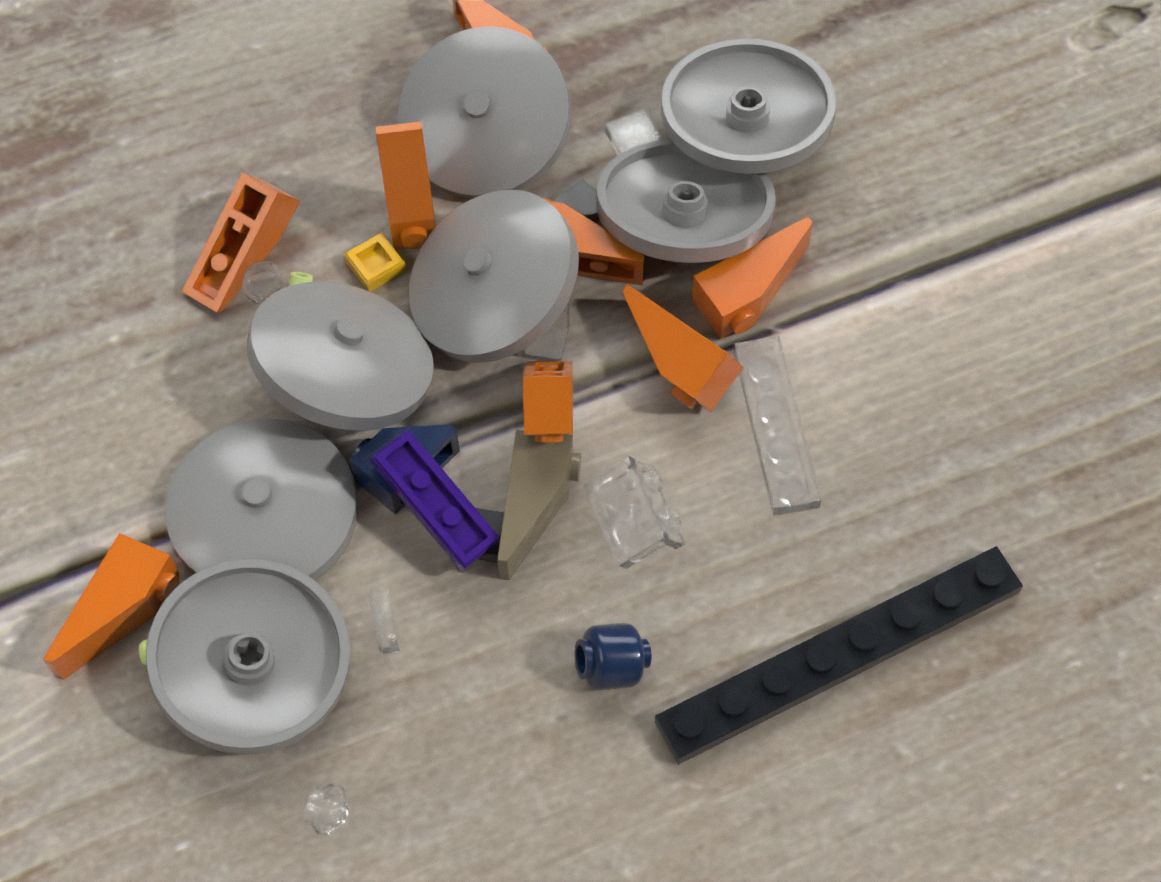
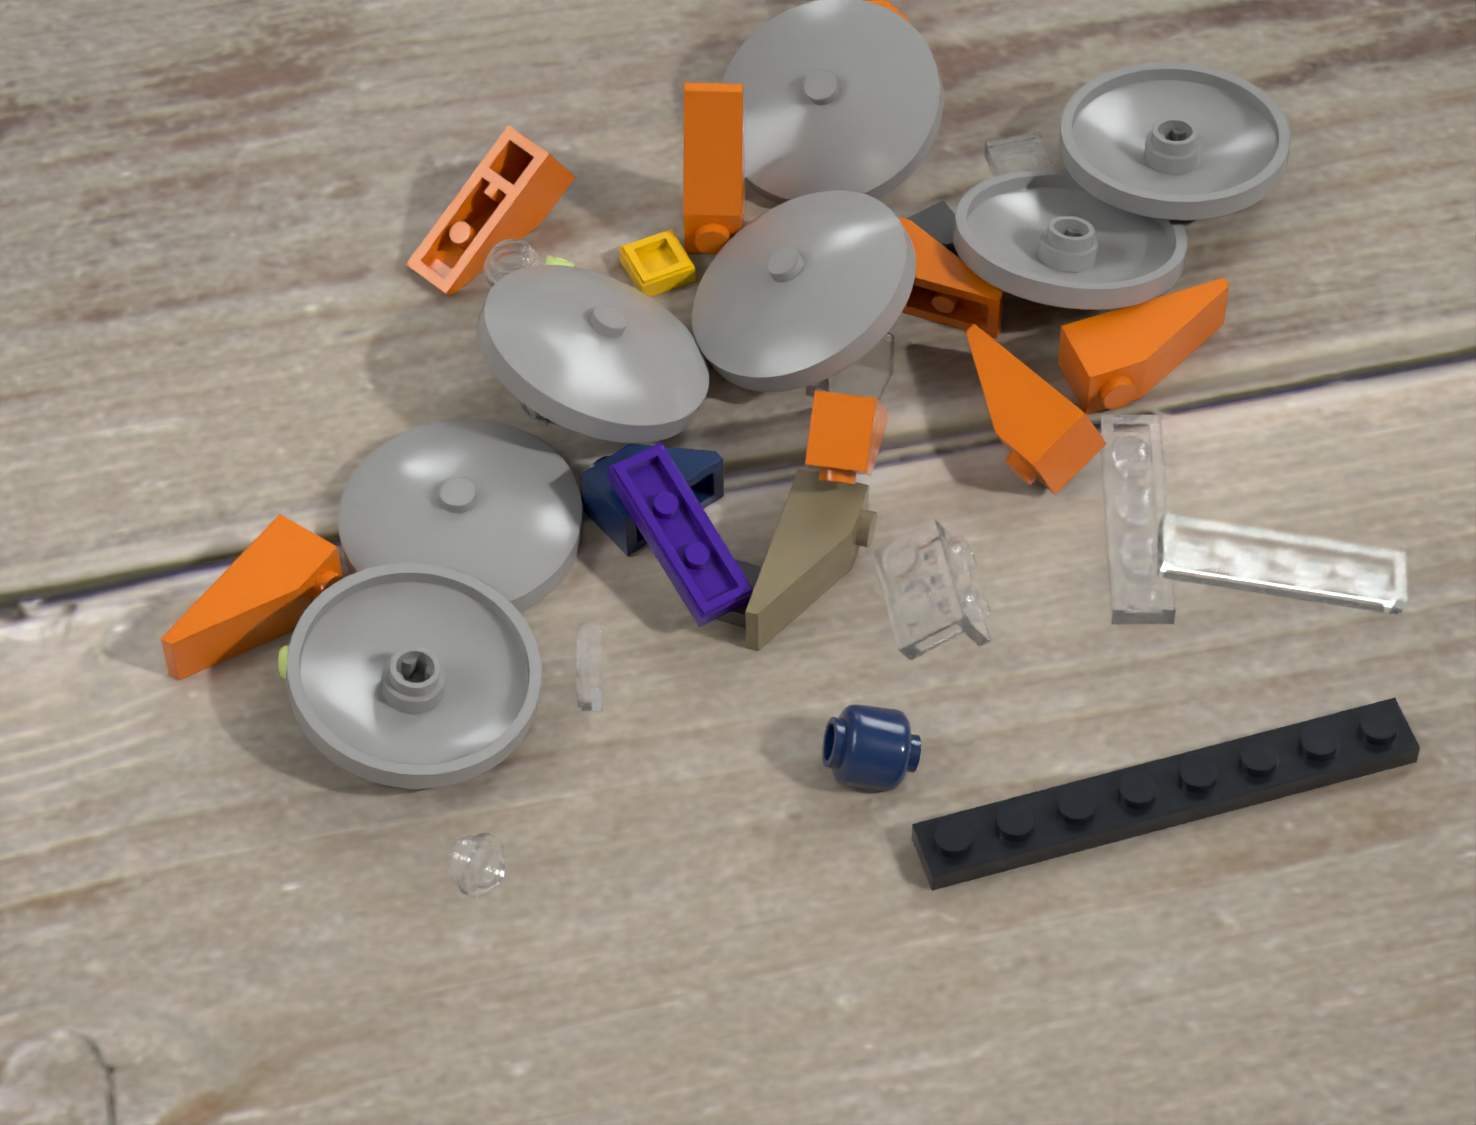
camera: 10 degrees right, 10 degrees down
none -> clear plate [1157,514,1408,616]

